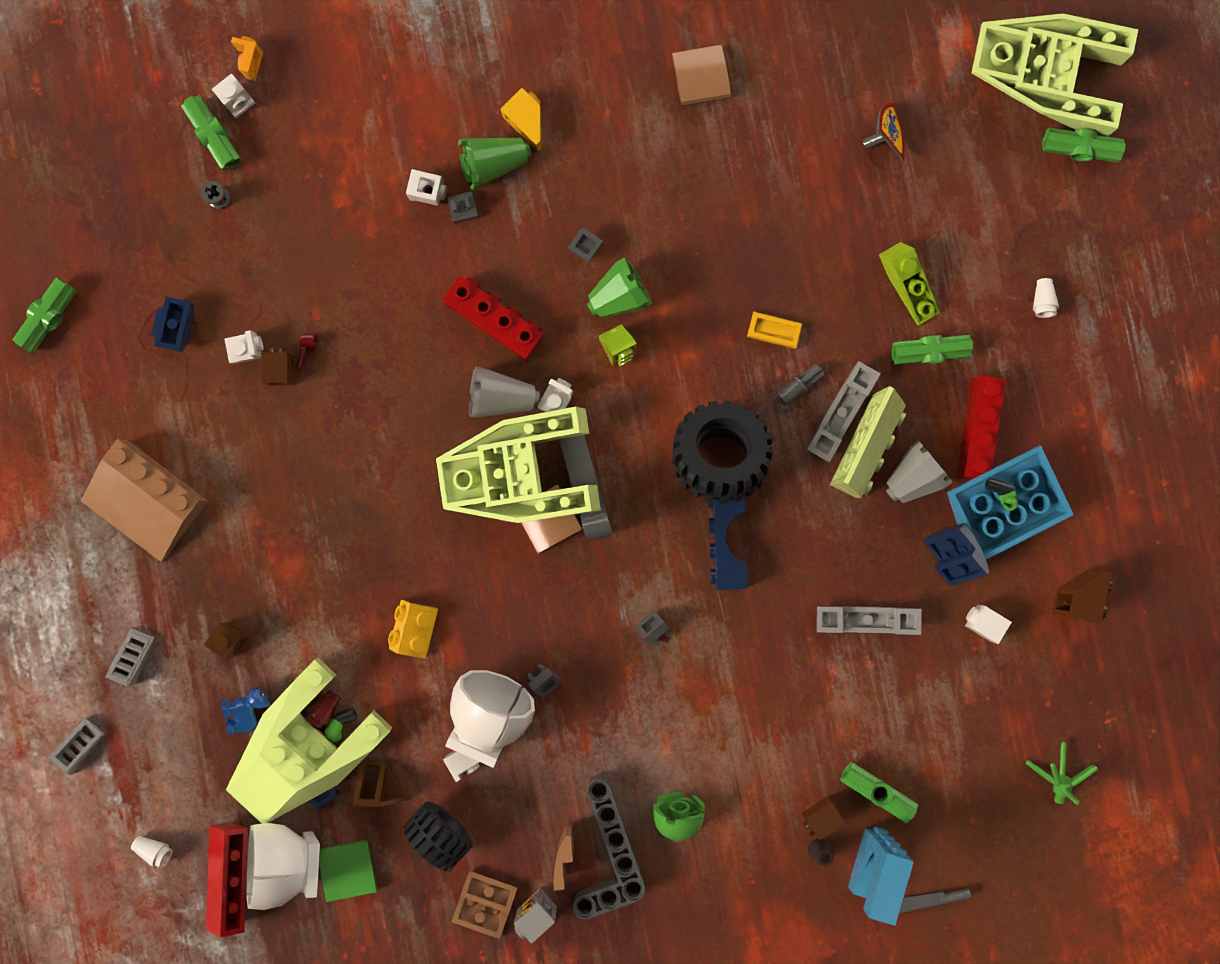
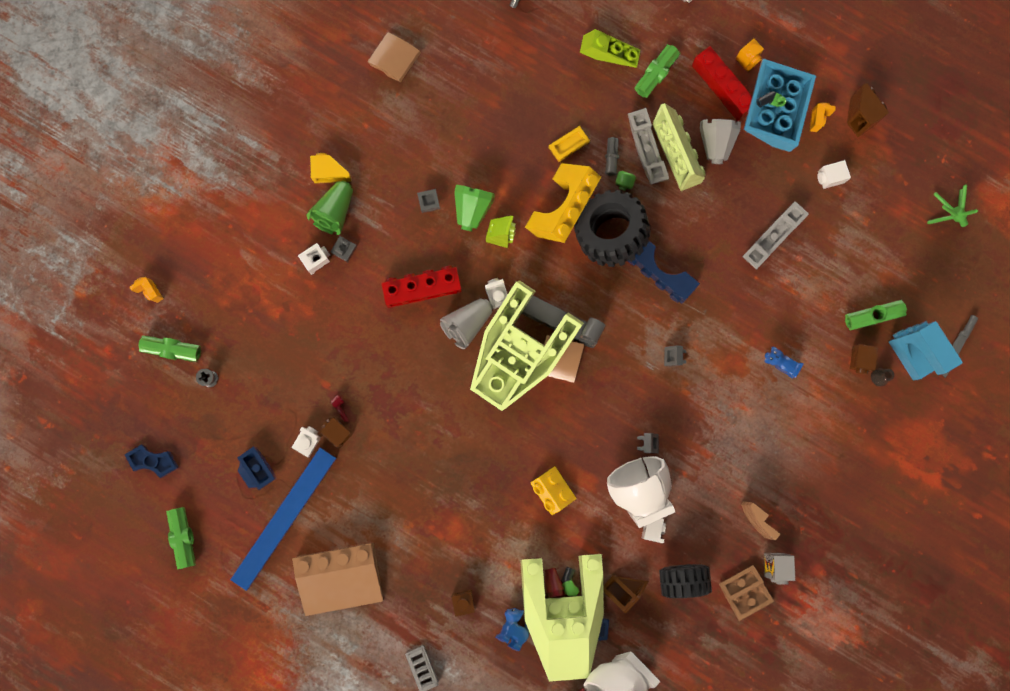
camera: 50 degrees left, 5 degrees down
white brick [212,74,256,119] -> none
bright green tile [319,839,378,902] -> none
dark grey beam [573,775,645,920] -> none
bright green cylinder [653,792,705,842] -> none
dark blue slope [923,523,990,586] -> none
none -> dark blue tile [124,445,179,478]
none -> blue tile [230,448,337,591]
none -> yellow arch [525,163,601,243]
none -> bright green piece [615,171,636,191]
none -> light orange brick [736,39,764,72]
none -> blue animal [764,347,803,378]
none -> light orange bracket [810,103,836,132]

